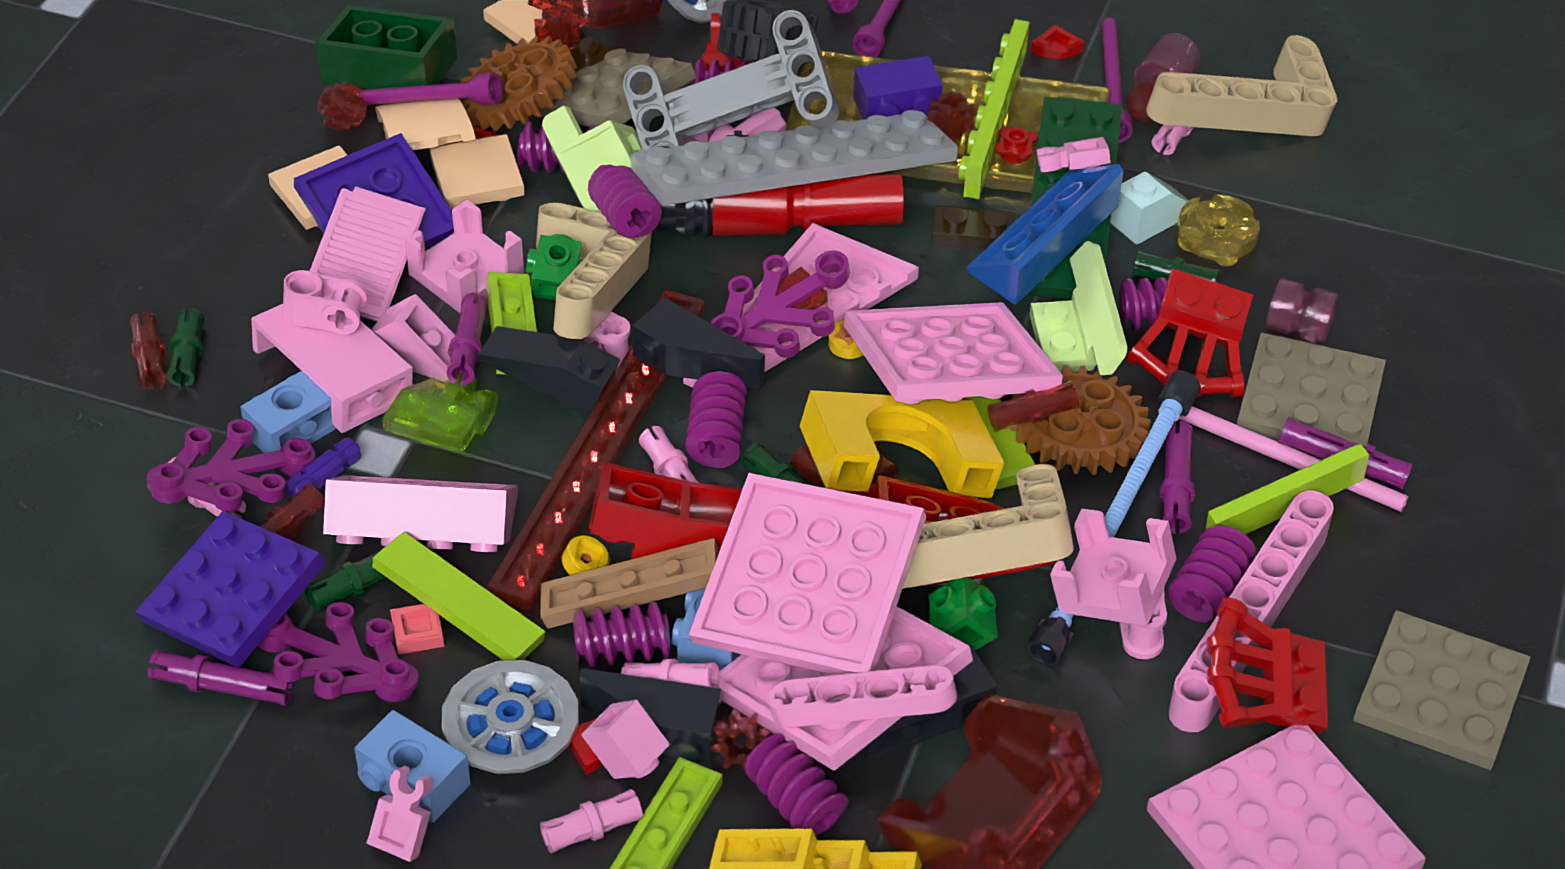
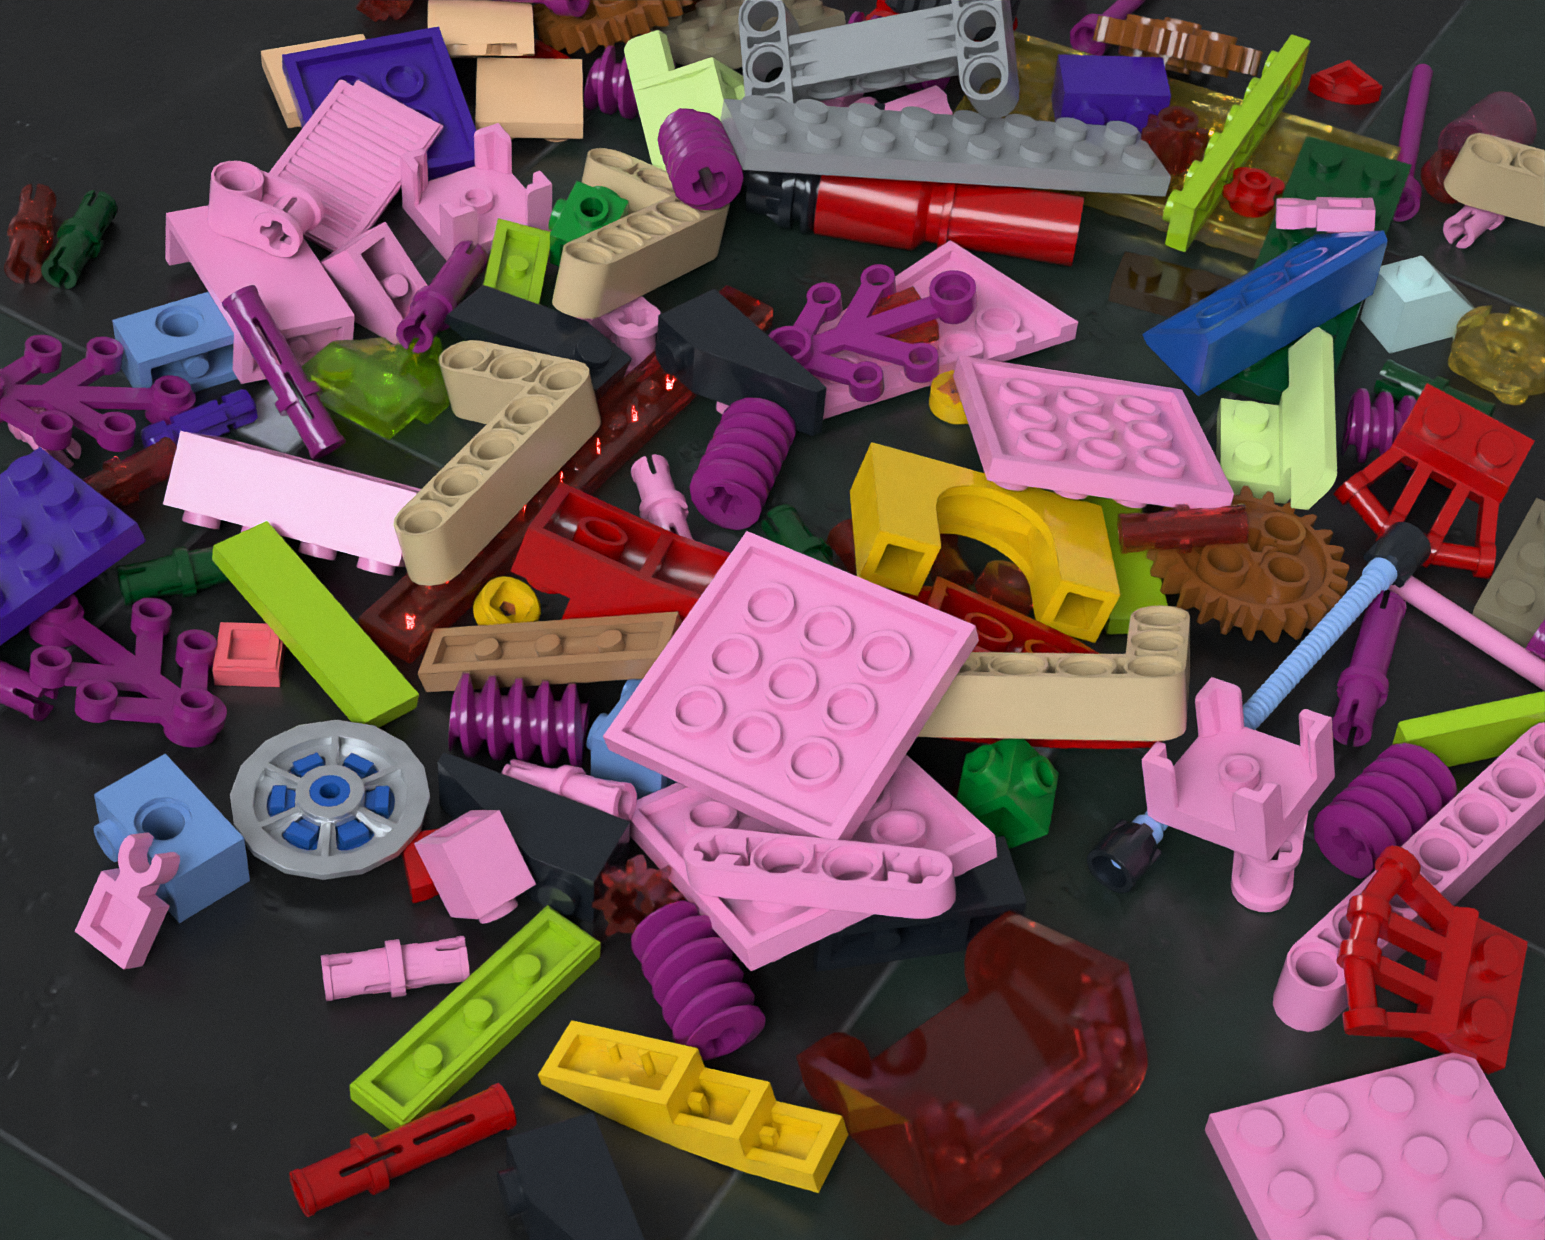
camera: 10 degrees right, 0 degrees up
none -> magenta pin [222,285,346,460]
none -> tan beam [393,340,601,586]
none -> clear red tile [975,560,1033,616]
none -> dark orange gear [1093,14,1263,78]

